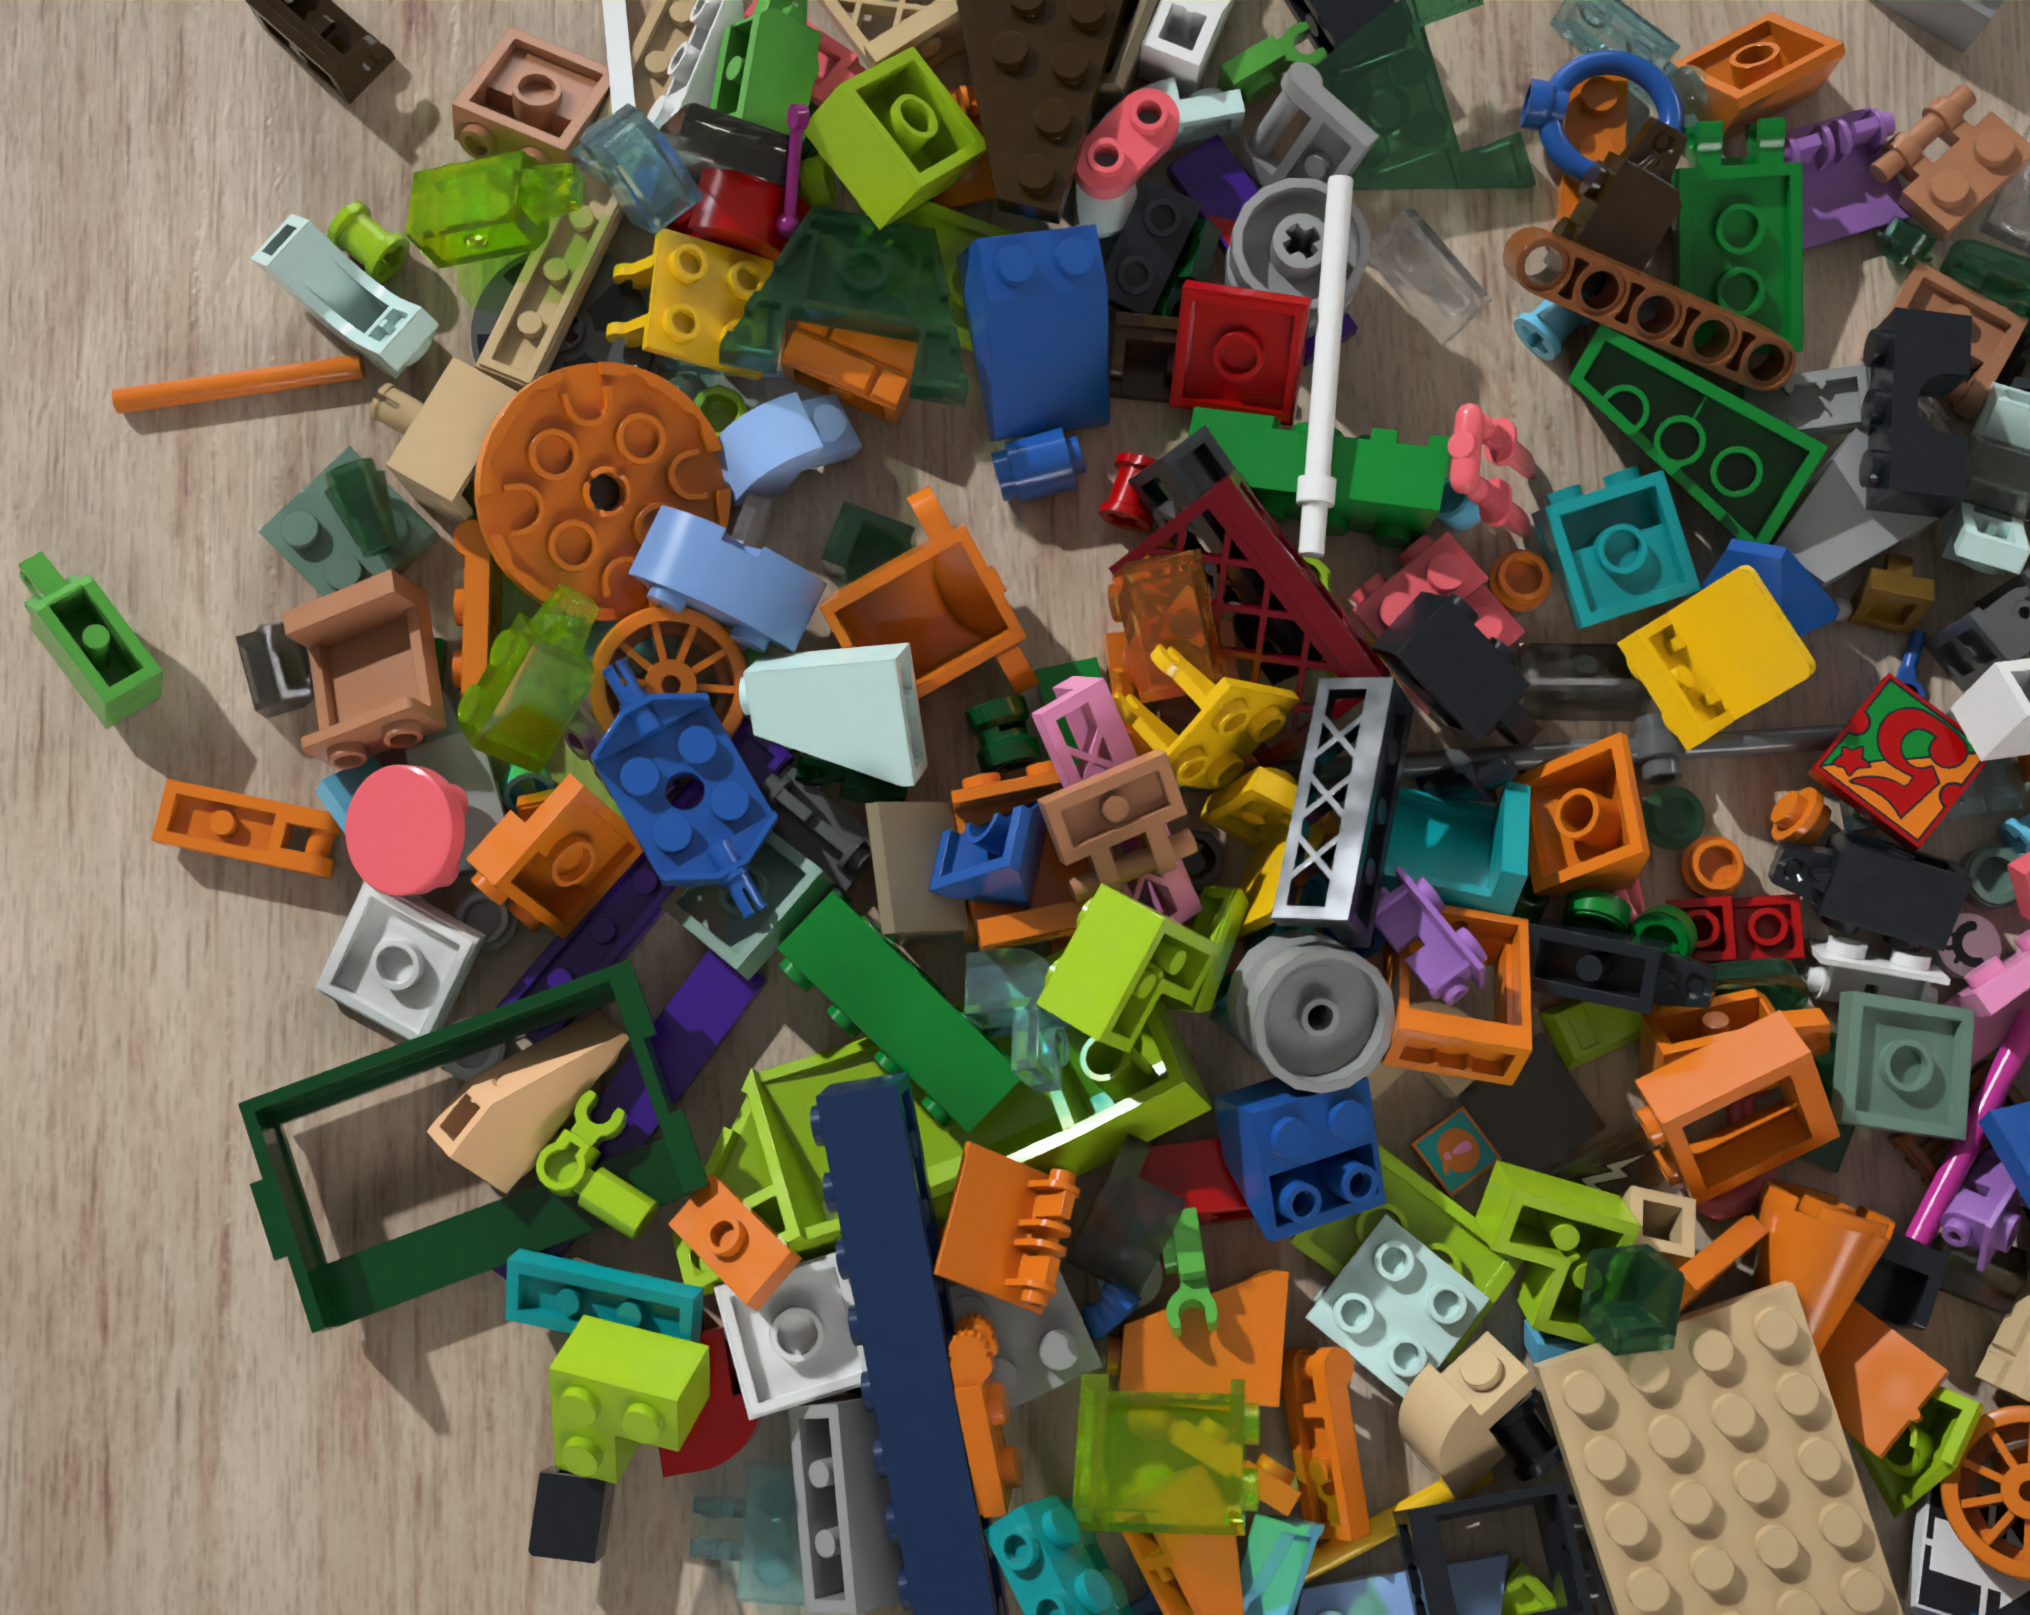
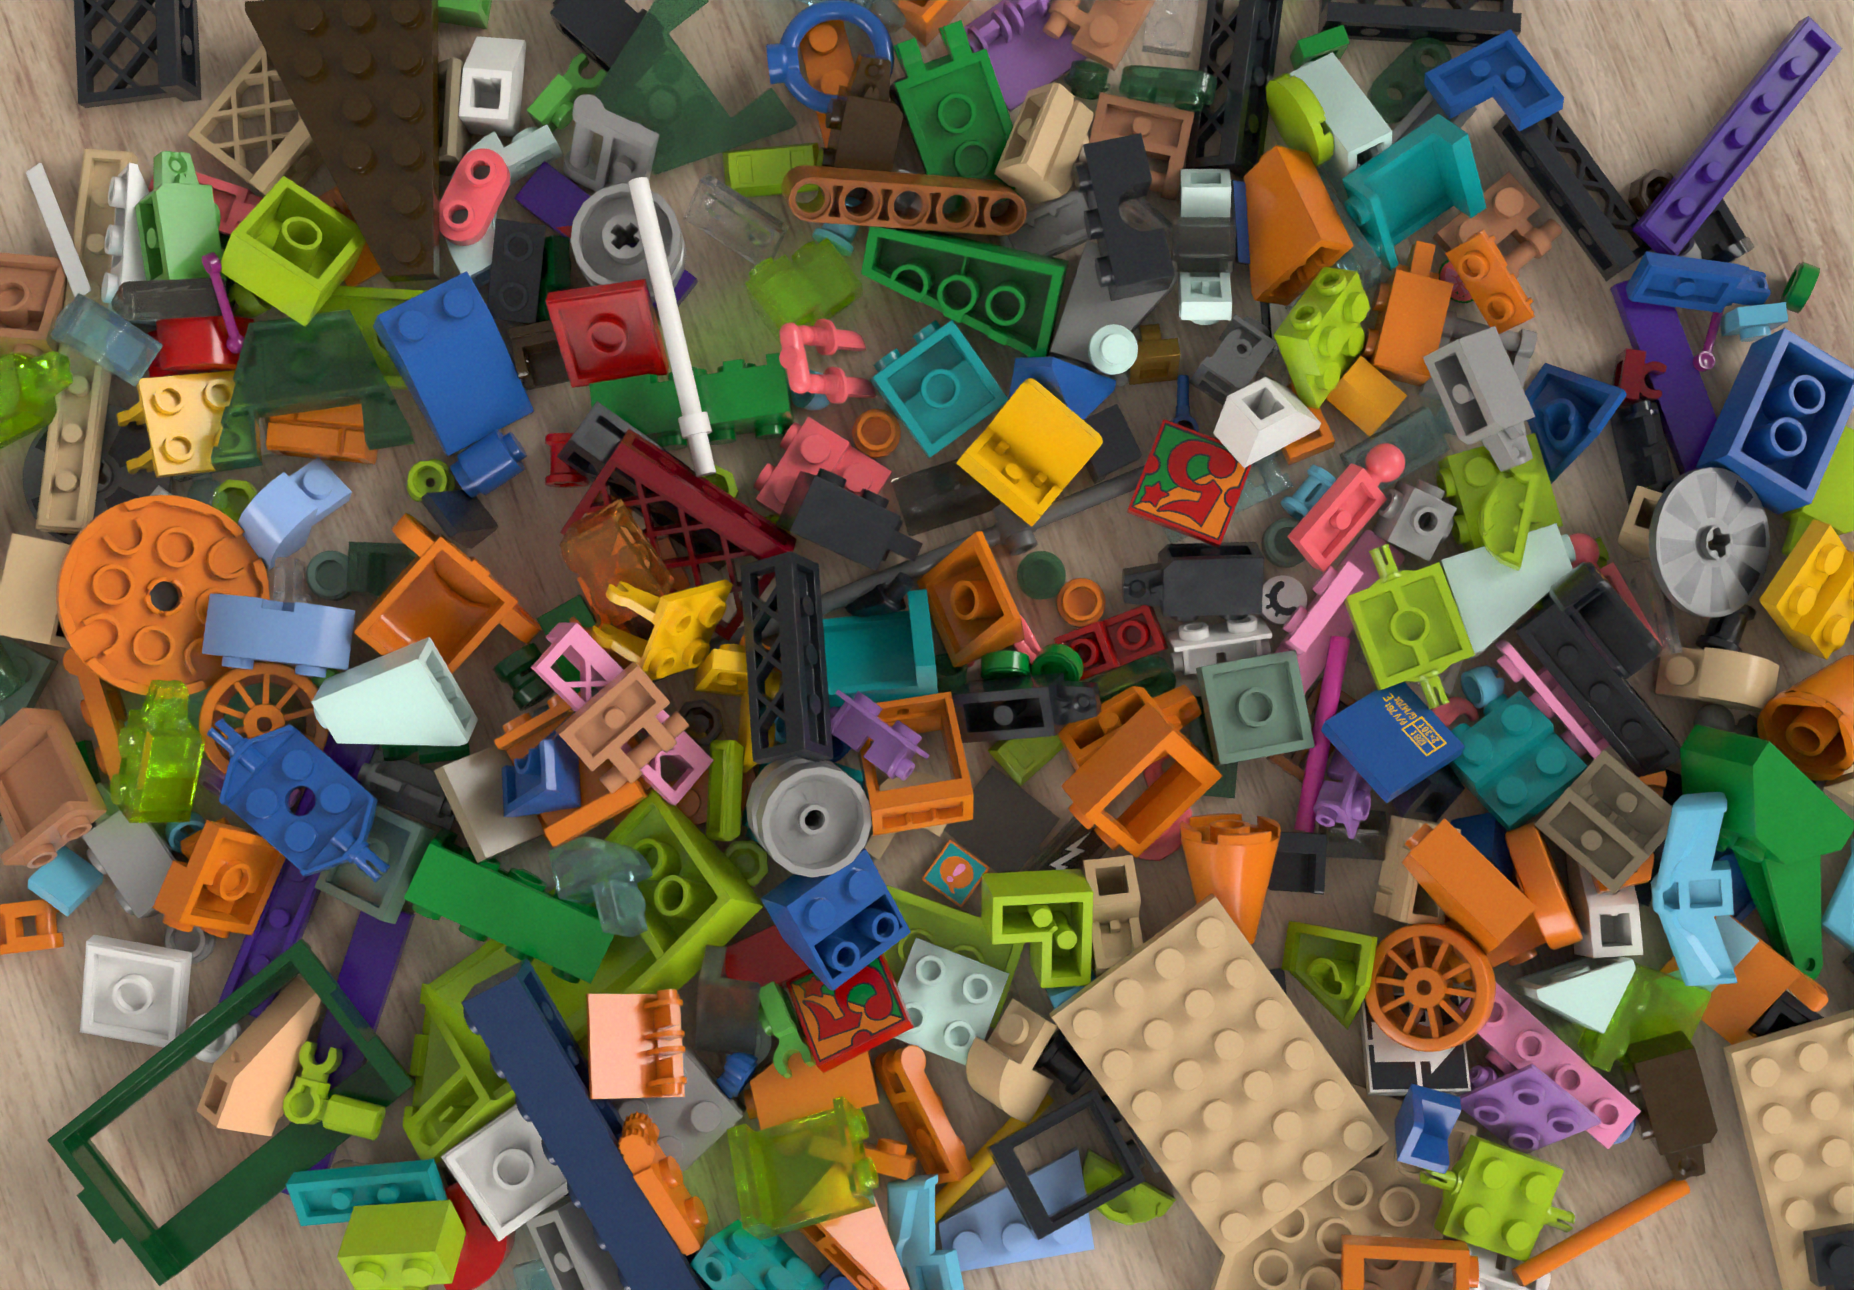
camera: 25 degrees left, 5 degrees up
coral tile [345,765,468,896] -> none
orange plate [668,1173,802,1311] -> none
lime brick [1036,883,1222,1053] -> none
clear green panel [1578,1244,1685,1356] -> none
orange tile [1647,1214,1769,1324] -> none
orange plate [1770,787,1832,845] -> none
orange piece [1819,1300,1950,1460] -> none
none -> sand green tile [306,551,359,601]
none -> lime plate [406,459,455,502]
none -> black slope [421,490,498,549]
none -> lime tile [722,142,819,200]
none -> lime tile [723,840,769,886]
none -> clear neon green brick [744,238,863,345]
none -> tile [786,953,914,1073]
none -> tan brick [995,82,1094,204]
none -> black panel [1084,404,1142,484]
none -> light aqua plate [1088,324,1138,375]

